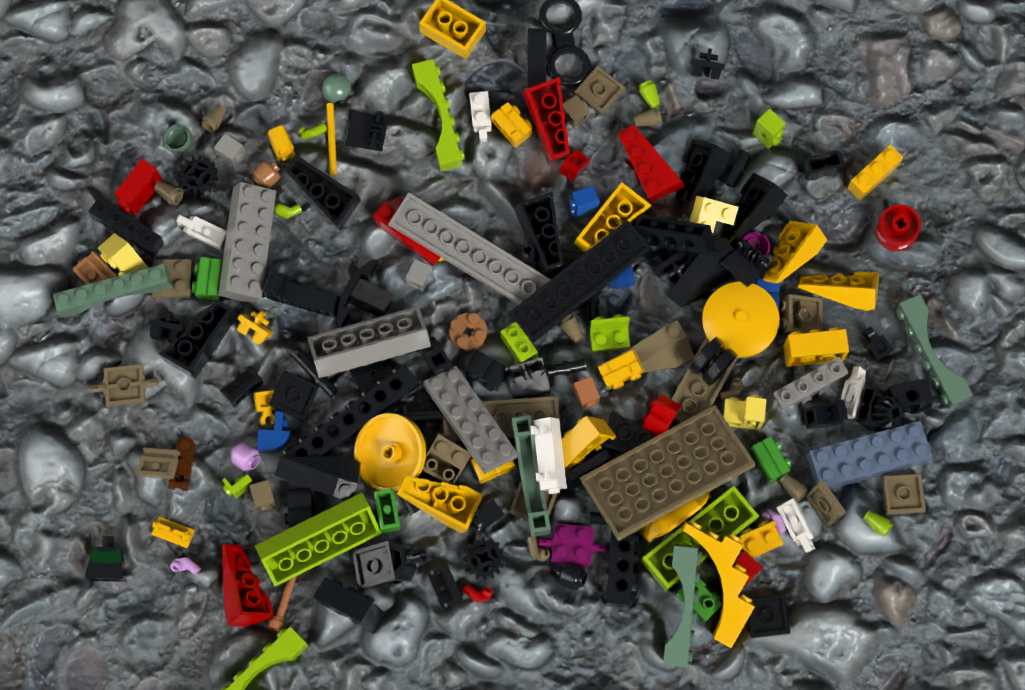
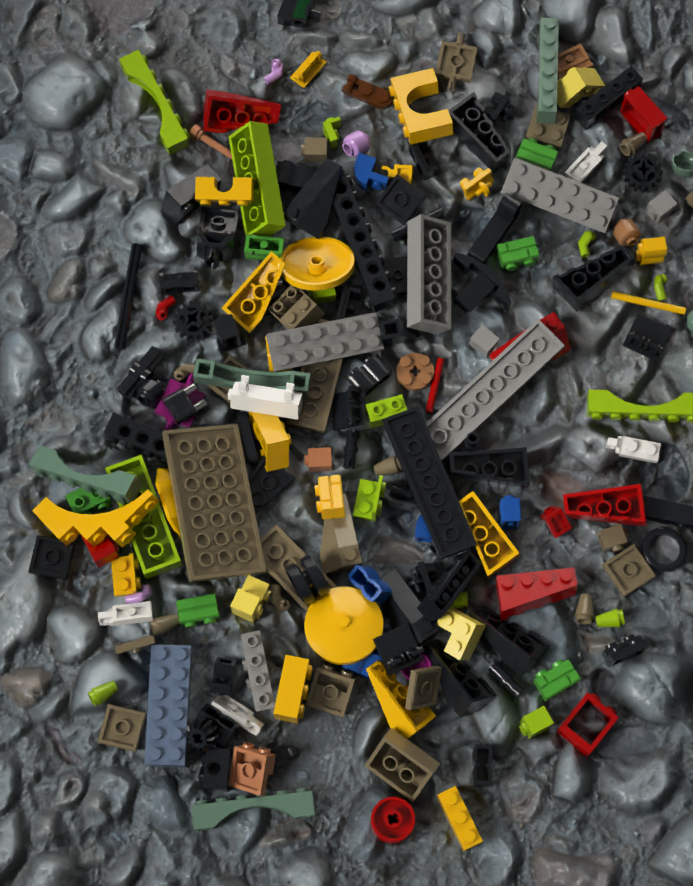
camera: 110 degrees right, 0 degrees up
dark tan plate [136,448,181,479] -> none
yellow brick [491,102,533,148] -> none
red brick [642,394,681,436] -> none
black hips [690,48,725,80] -> none
yellow wedge [798,271,879,311] -> none
none -> black axle [114,243,142,350]
none -> black piece [117,346,165,400]
none -> black piece [162,383,207,425]
none -> yellow arch [195,177,254,206]
none -> nougat plate [228,742,276,796]
none -> blue brick [348,565,392,602]
none -> dark tan brick [364,728,440,802]
none -> yellow arch [389,68,453,145]
none -> dark tan plate [405,666,442,710]
none -> red bar [425,358,445,414]
none -> bright green brick [496,236,539,271]
none -> bright green brick [533,659,581,702]
none -> red window [556,692,619,757]
none -> black plate [602,634,650,668]

